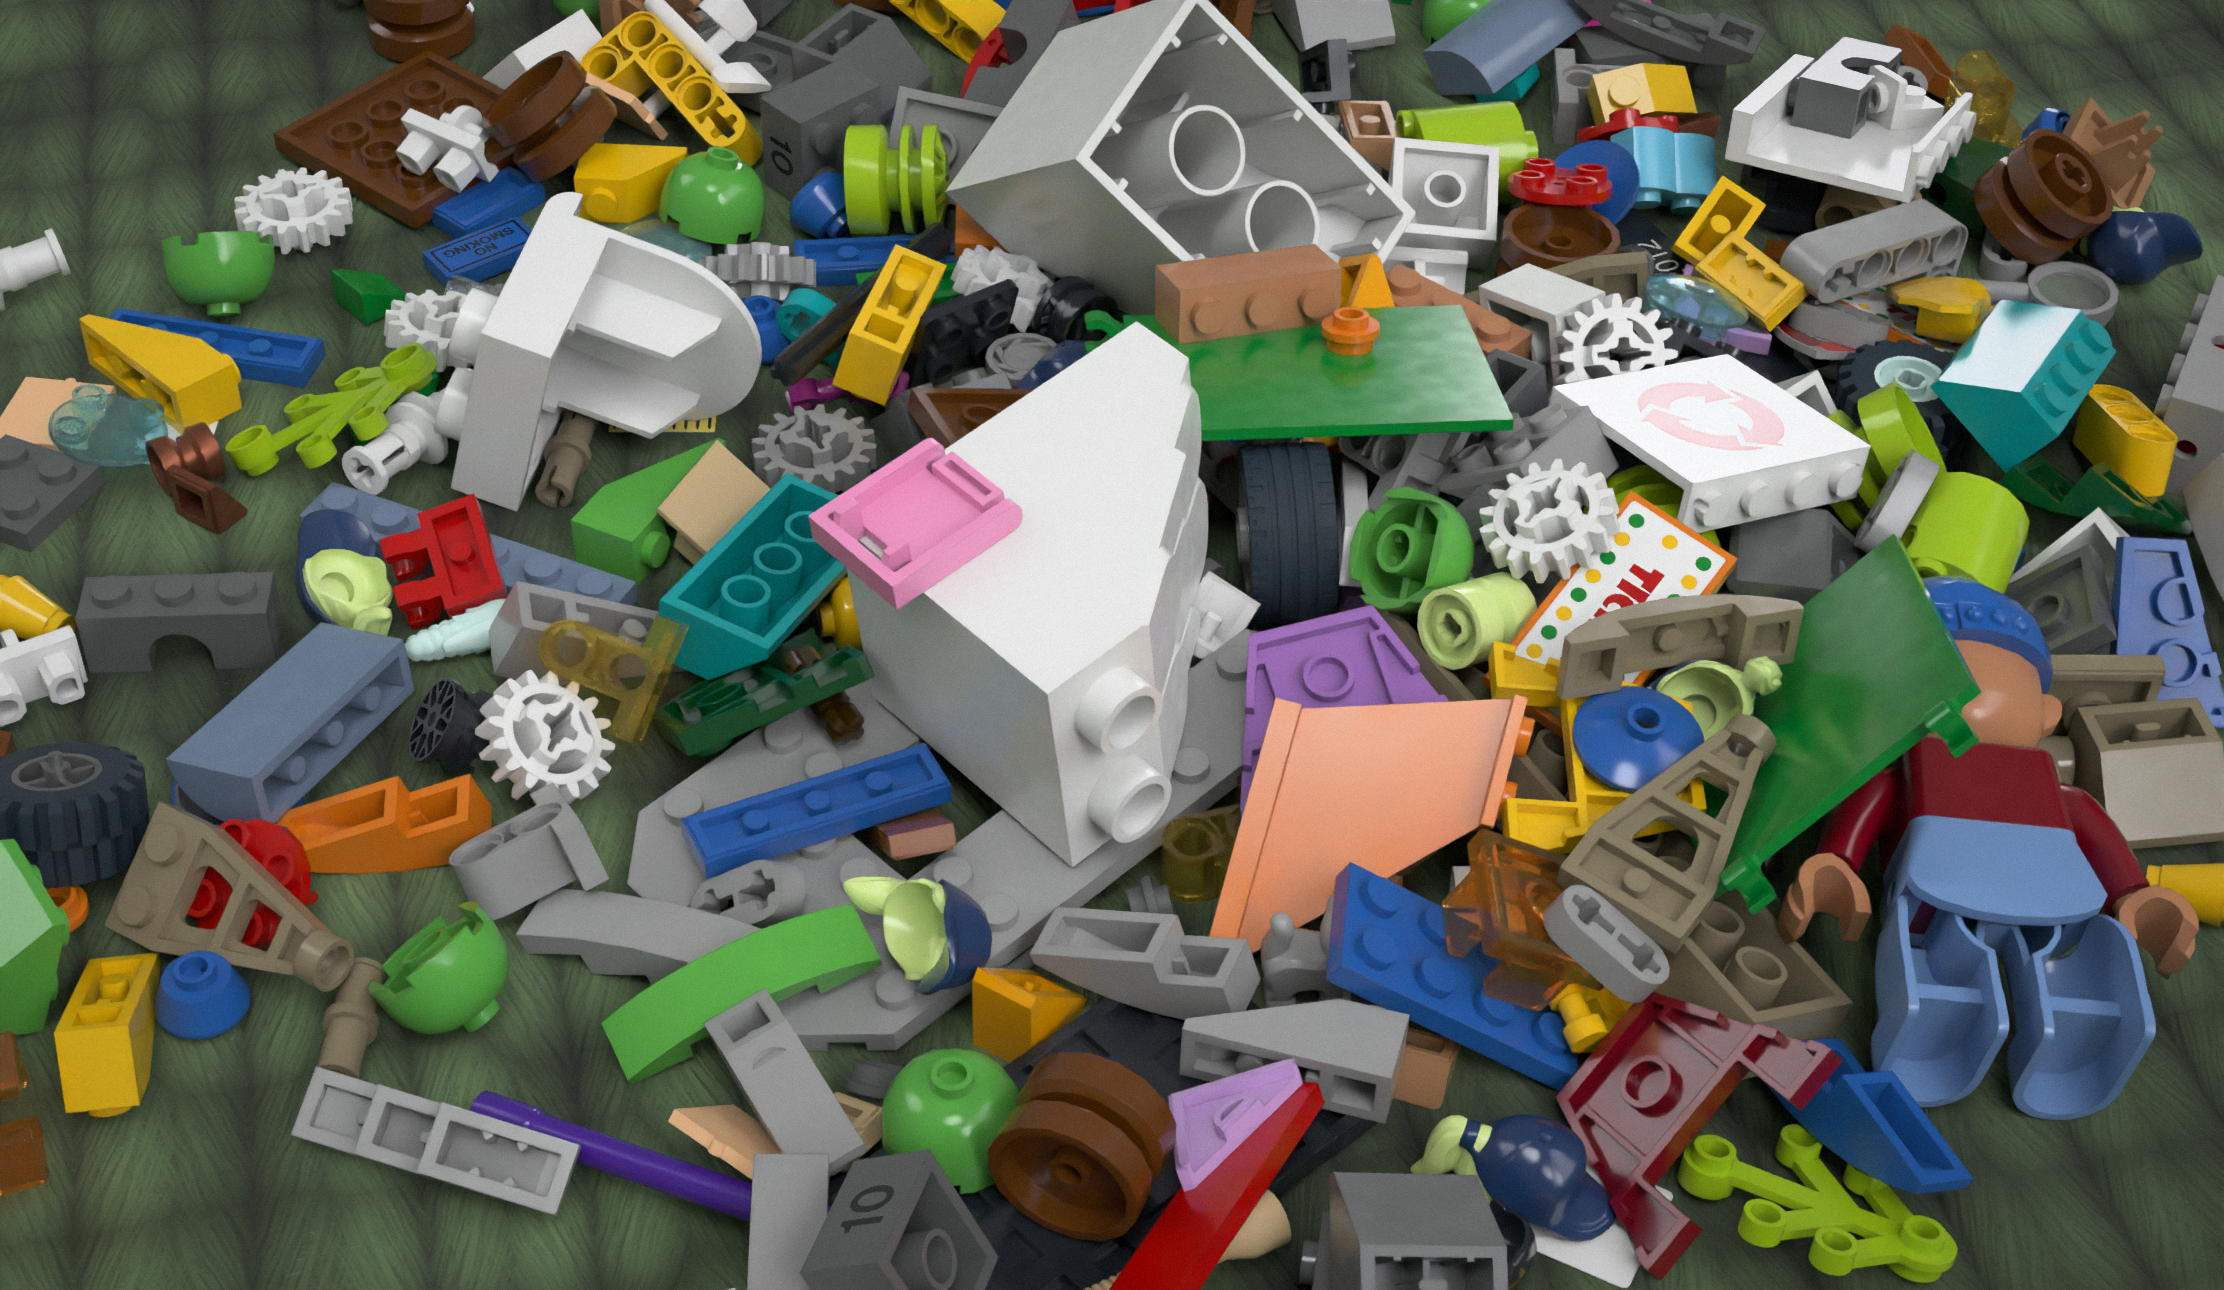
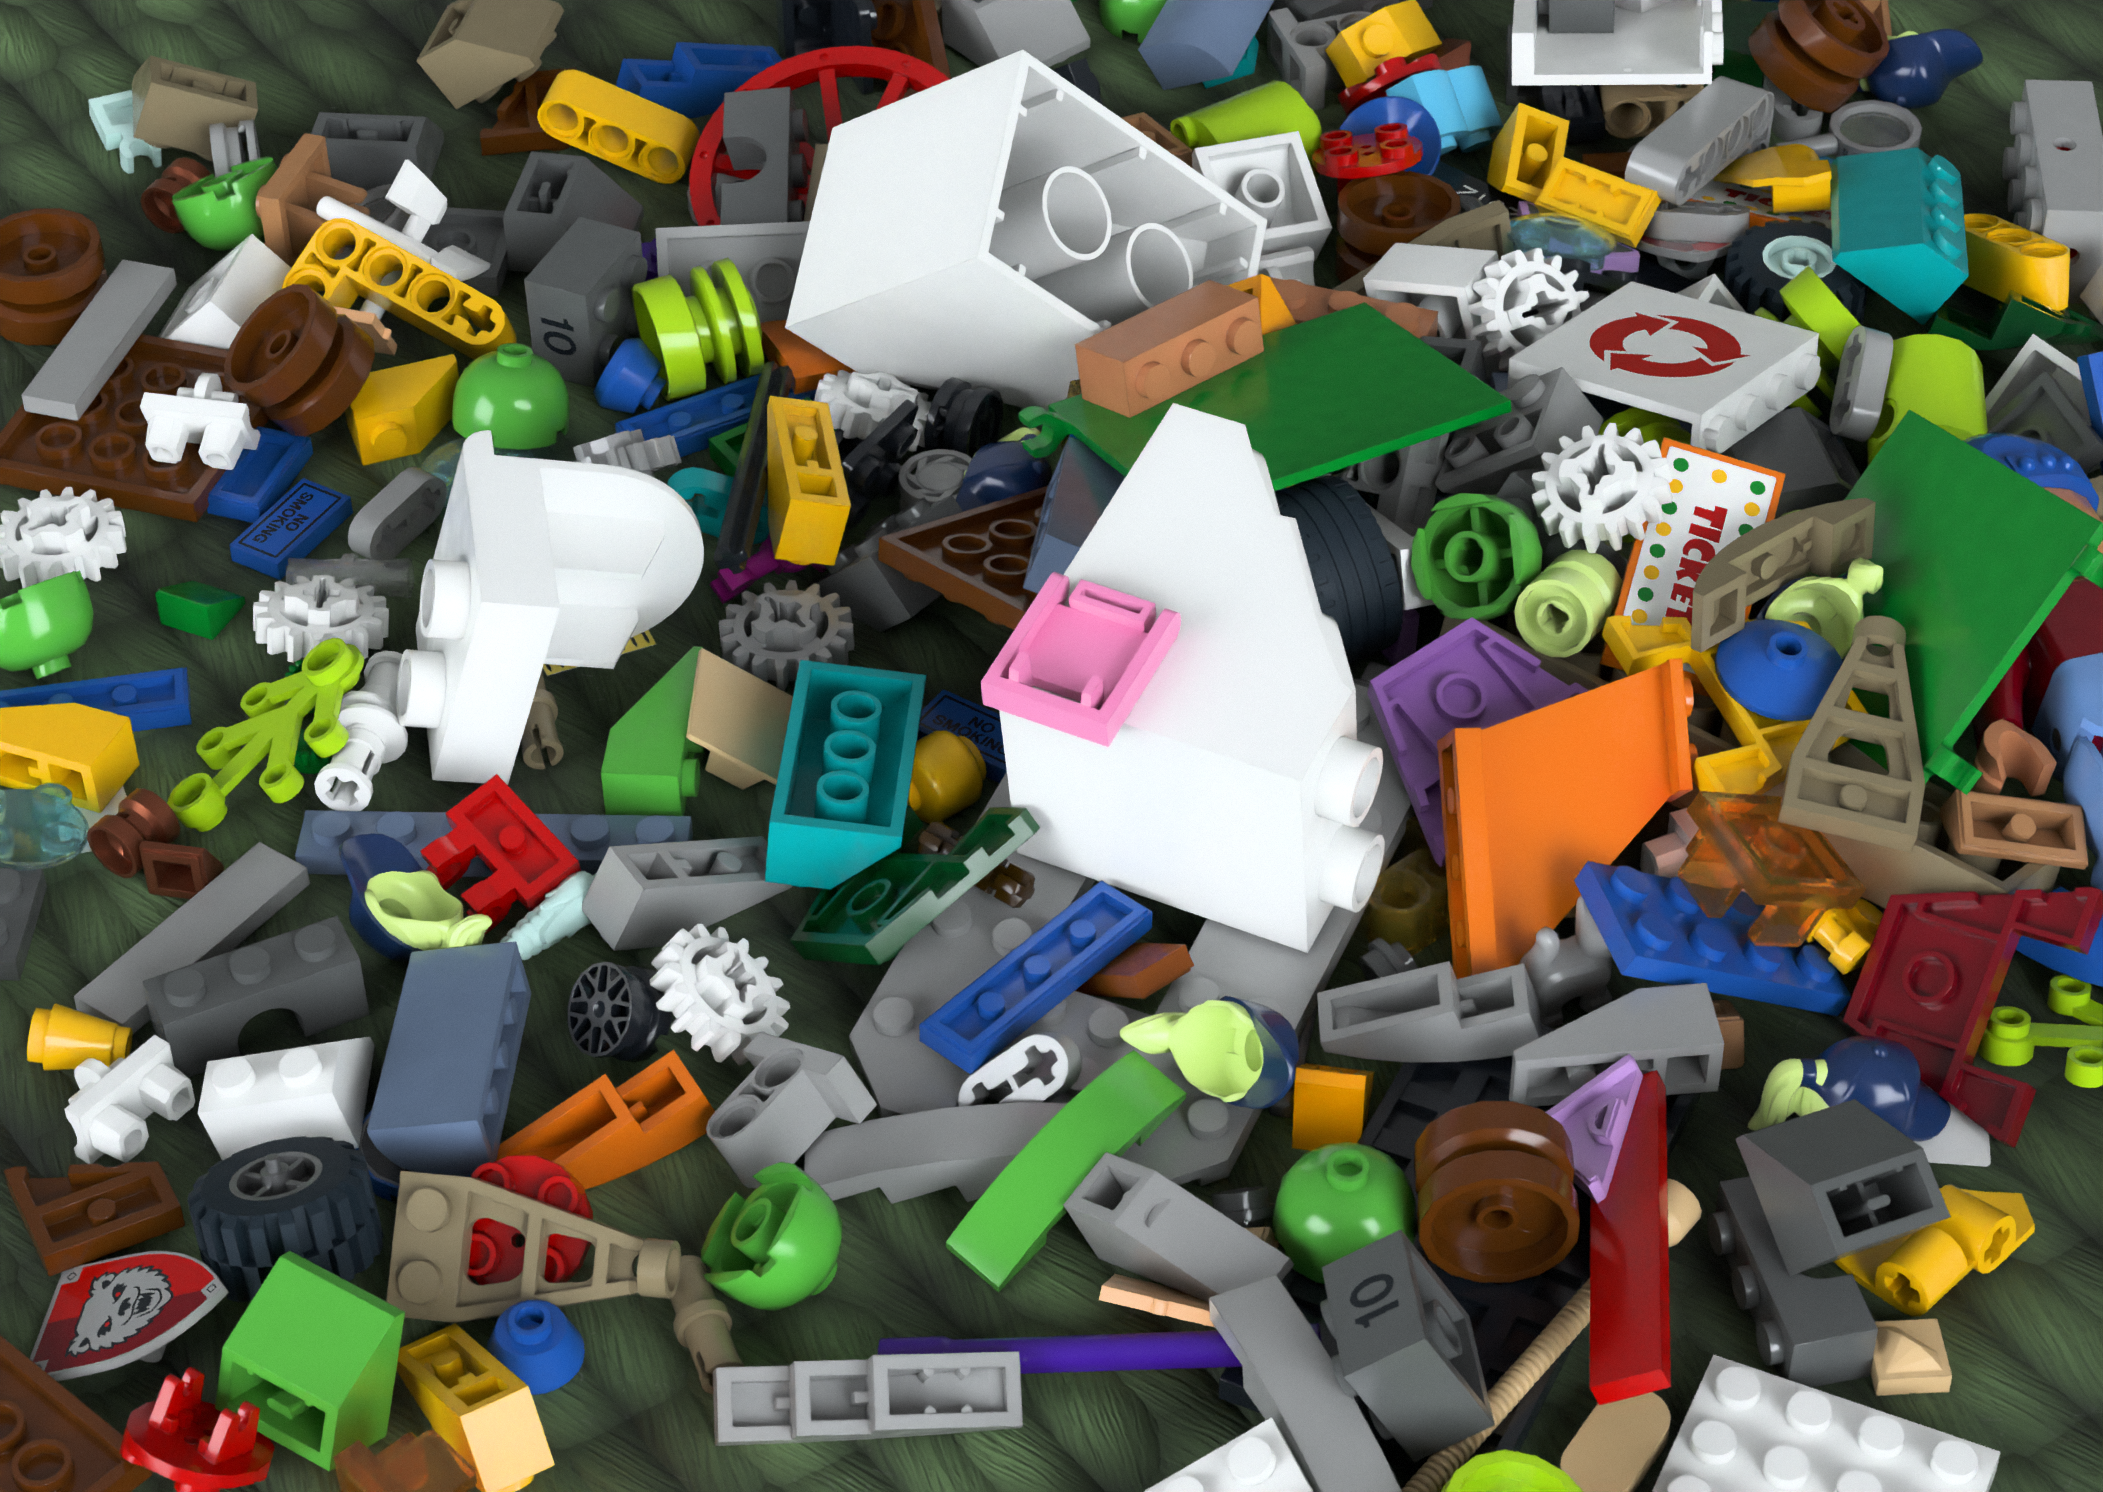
camera: 20 degrees left, 0 degrees up
clear yellow tile [538,615,690,743] -> none
orange plate [1321,307,1380,356] -> none
light grey beam [1543,885,1670,1003] -> none
none -> light grey tile [21,260,177,421]
none -> light grey tile [74,842,310,1034]
none -> white slope [198,1037,374,1160]
none -> medium nougat slope [1940,789,2088,870]

